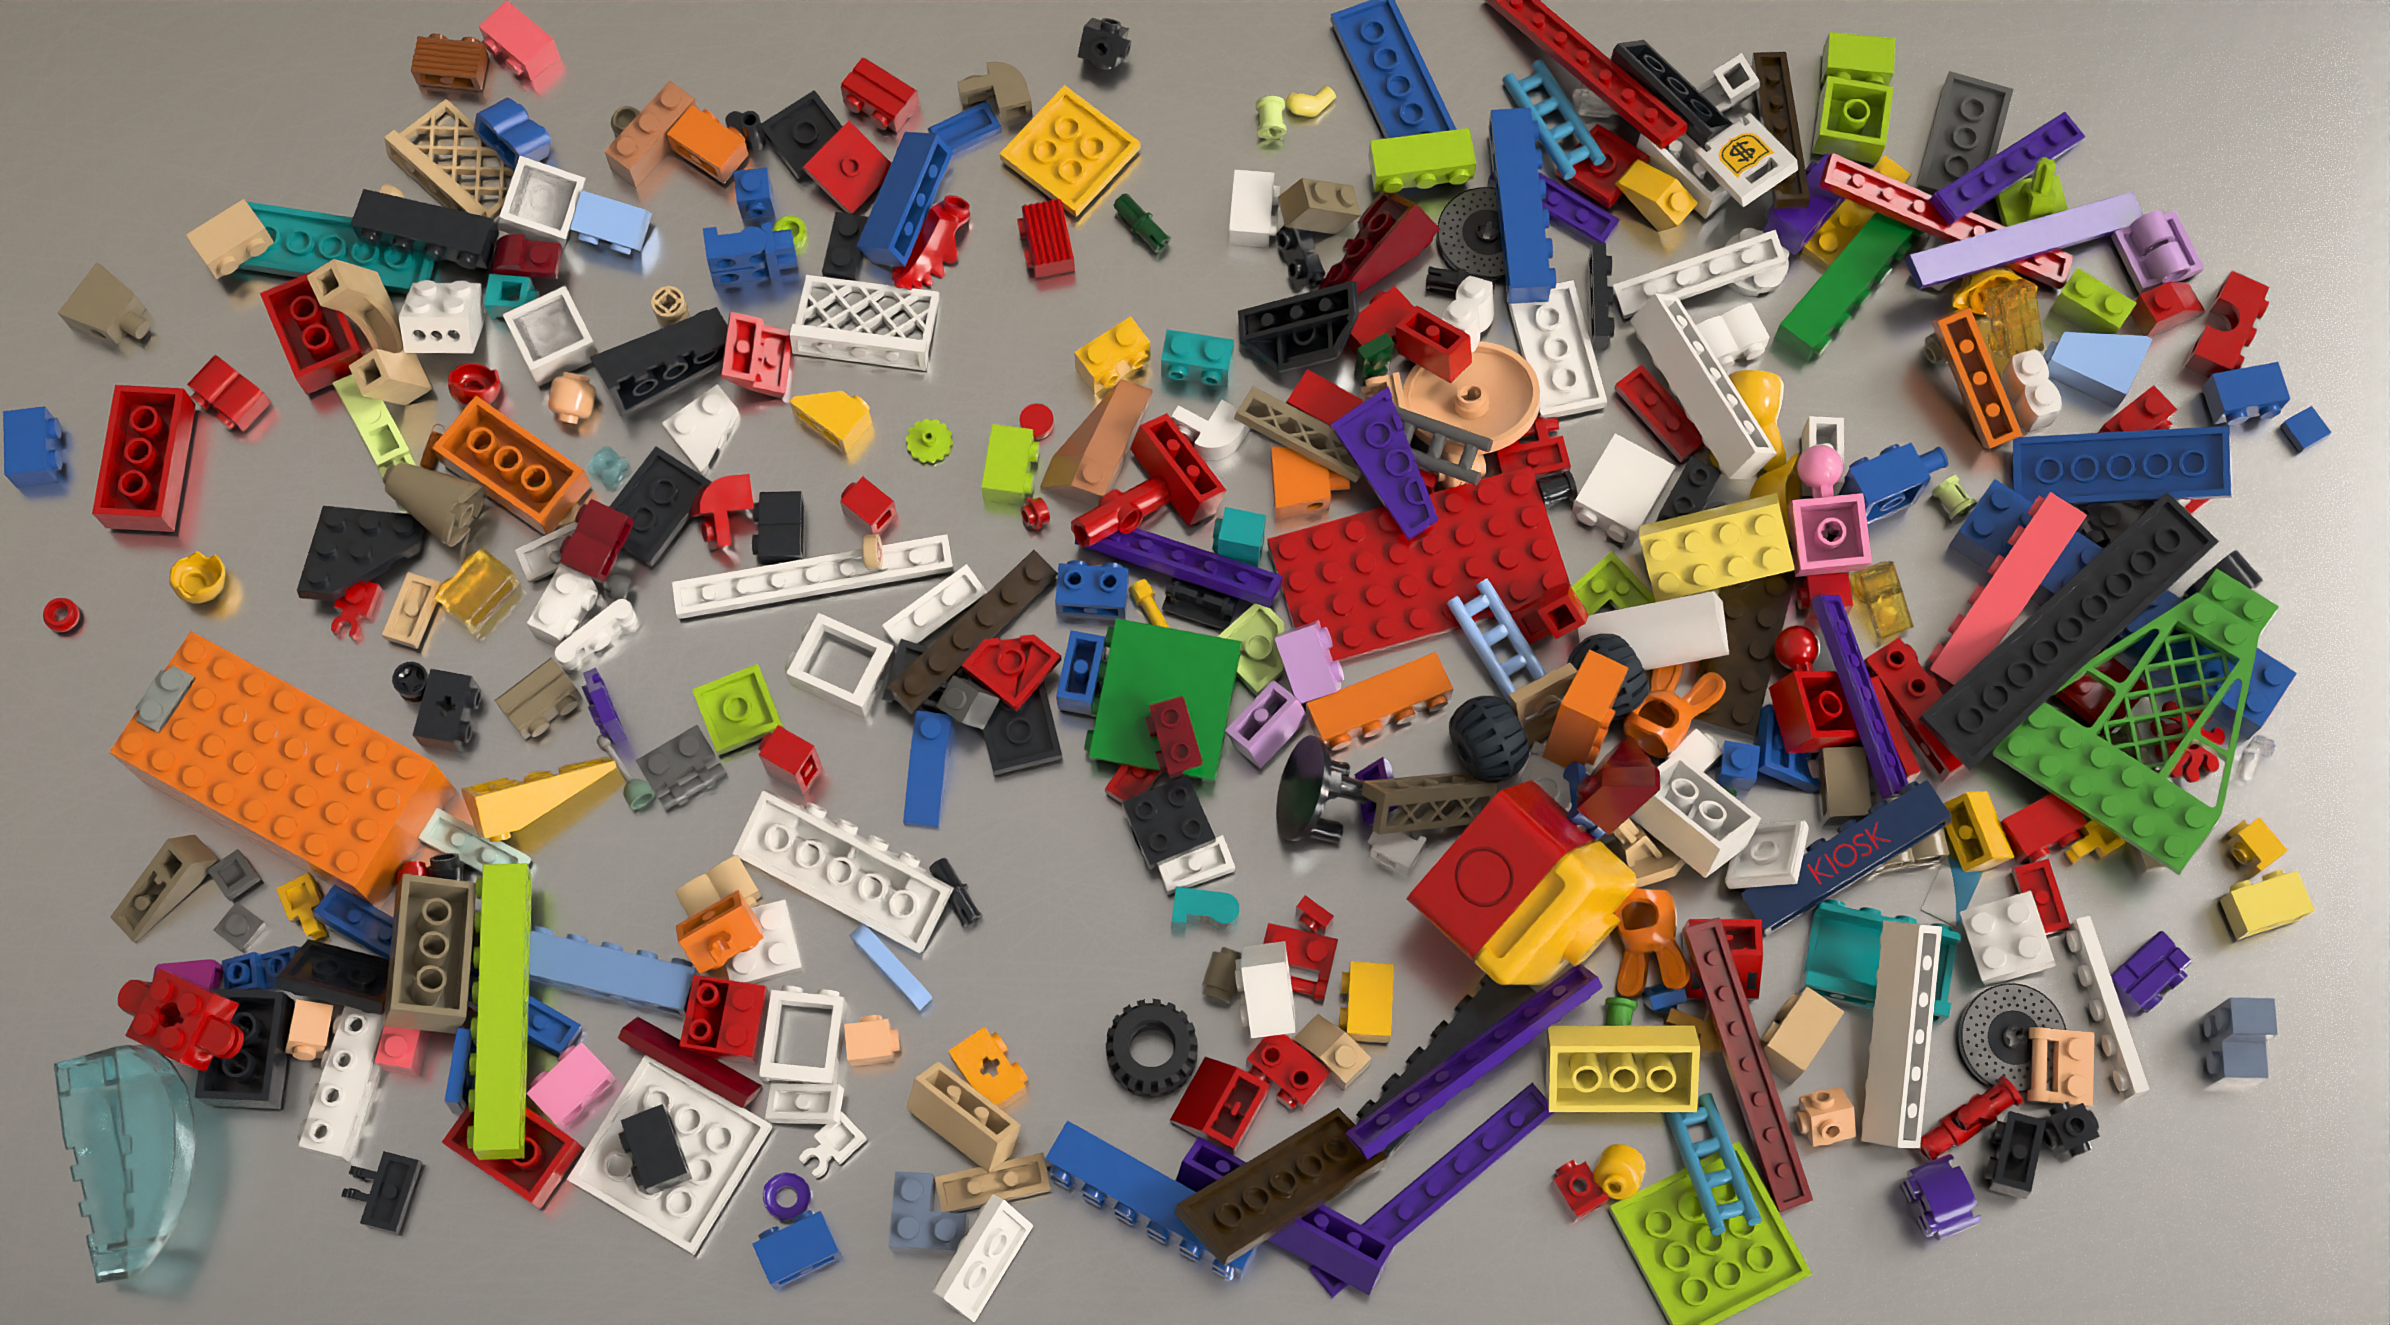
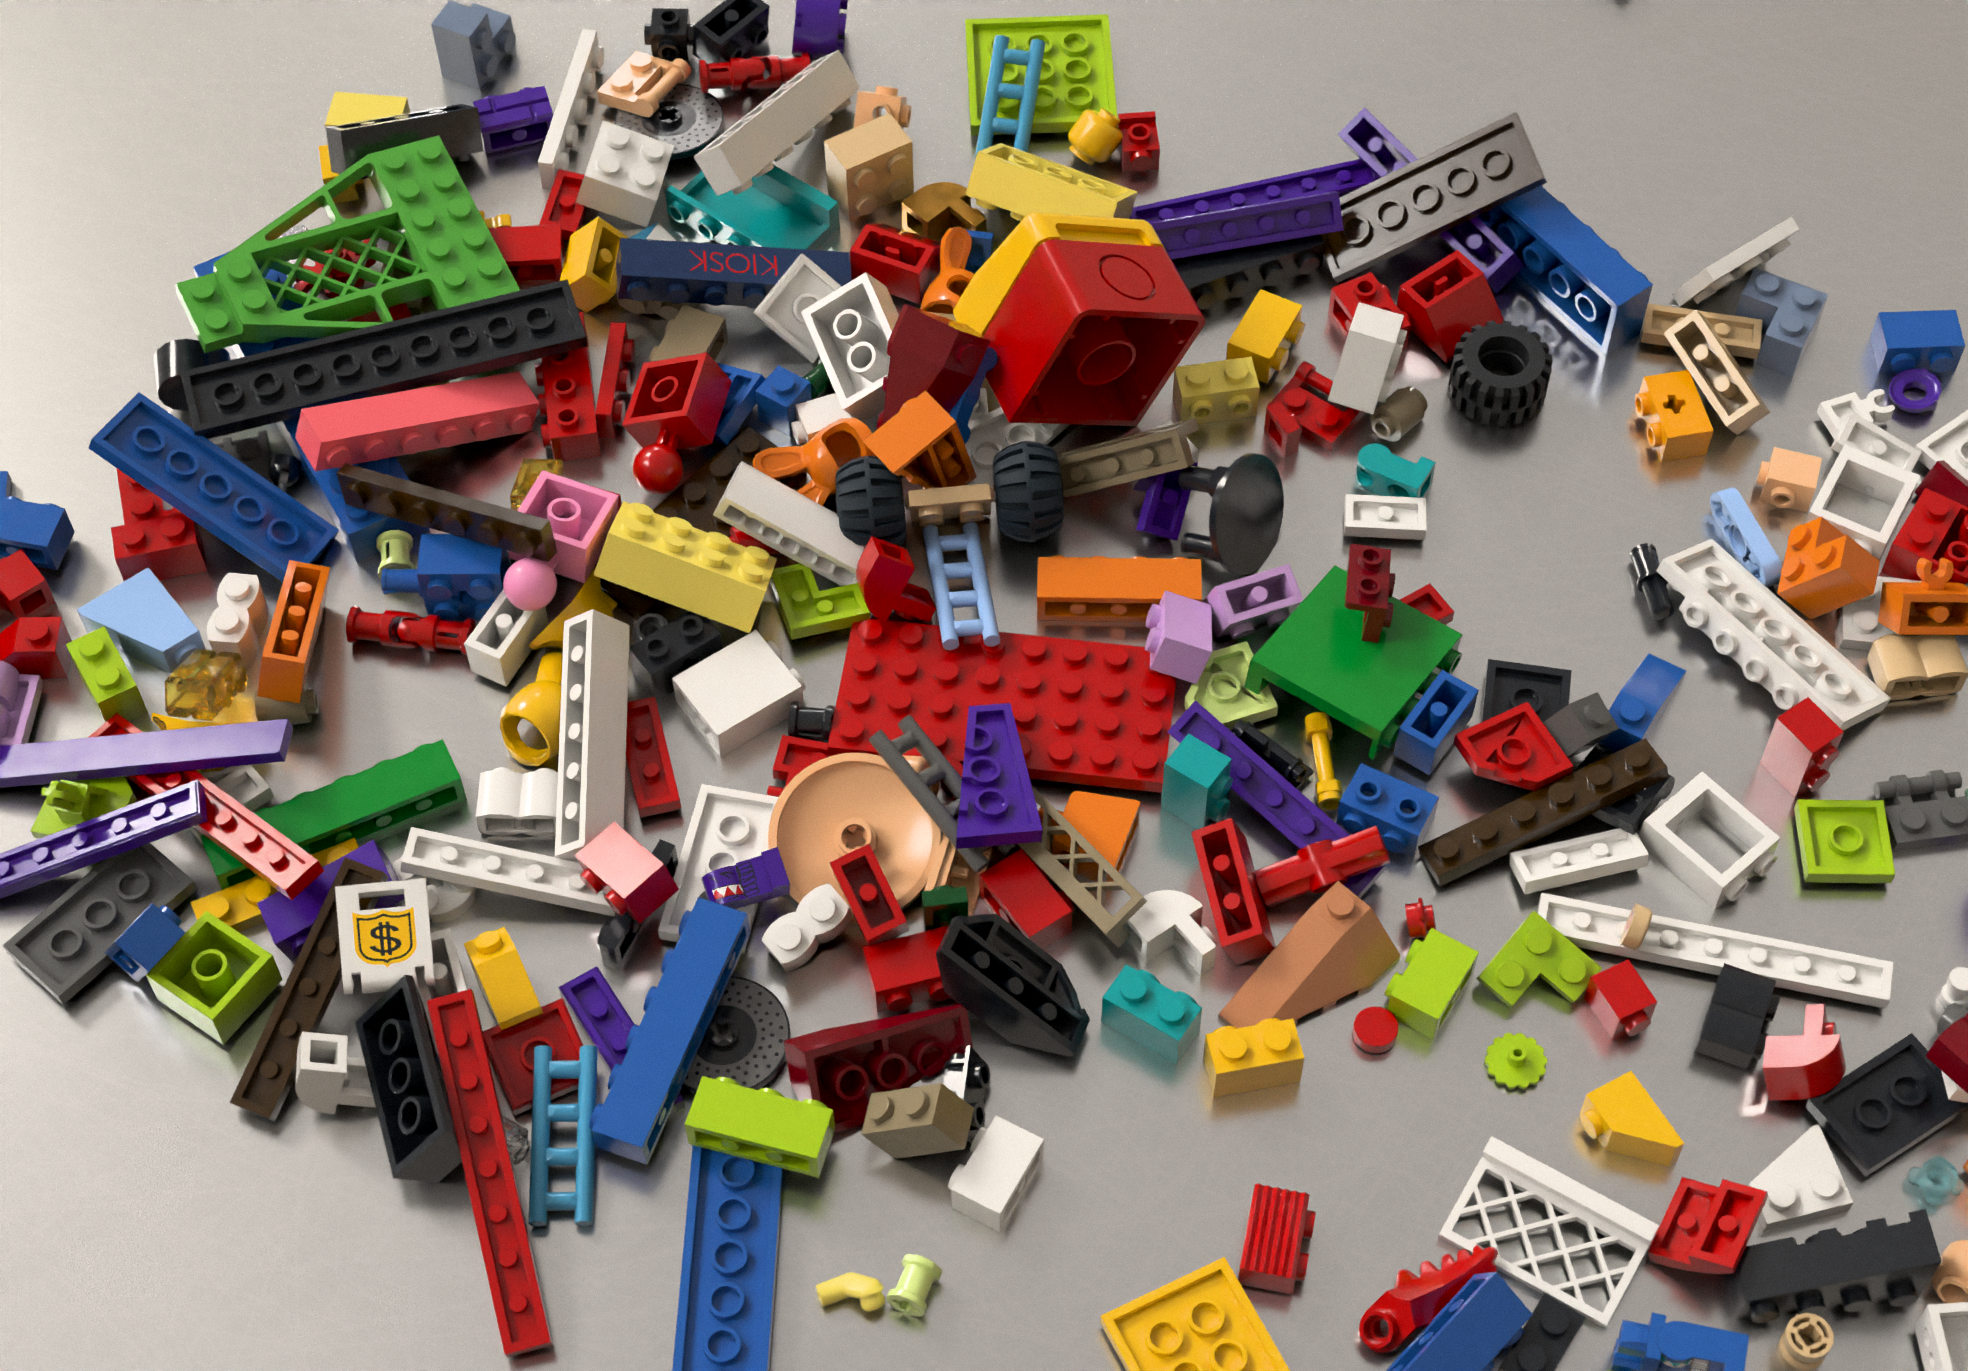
camera: 155 degrees left, 15 degrees down
dark green axle [1113,193,1171,253] -> none
black plate [1122,775,1216,869] -> none
tan slope [1292,1014,1371,1091] -> none
black pin [1426,266,1496,295] -> none
dark red plate [1682,917,1813,1212] -> none
dark purple tile [1811,595,1908,799] -> none
lime brick [1821,32,1896,86] -> none
none -> blue brick [104,903,186,982]
none -> black brick [325,104,484,180]
none -> dark brown plate [336,463,557,562]
none -> red piece [346,606,476,655]
none -> brick [575,822,679,924]
none -> dark purple leg [701,847,790,909]
none -> light yellow brick [1173,357,1260,424]
none -> lime plate [1476,911,1603,1007]
none -> orange brick [1777,516,1880,620]

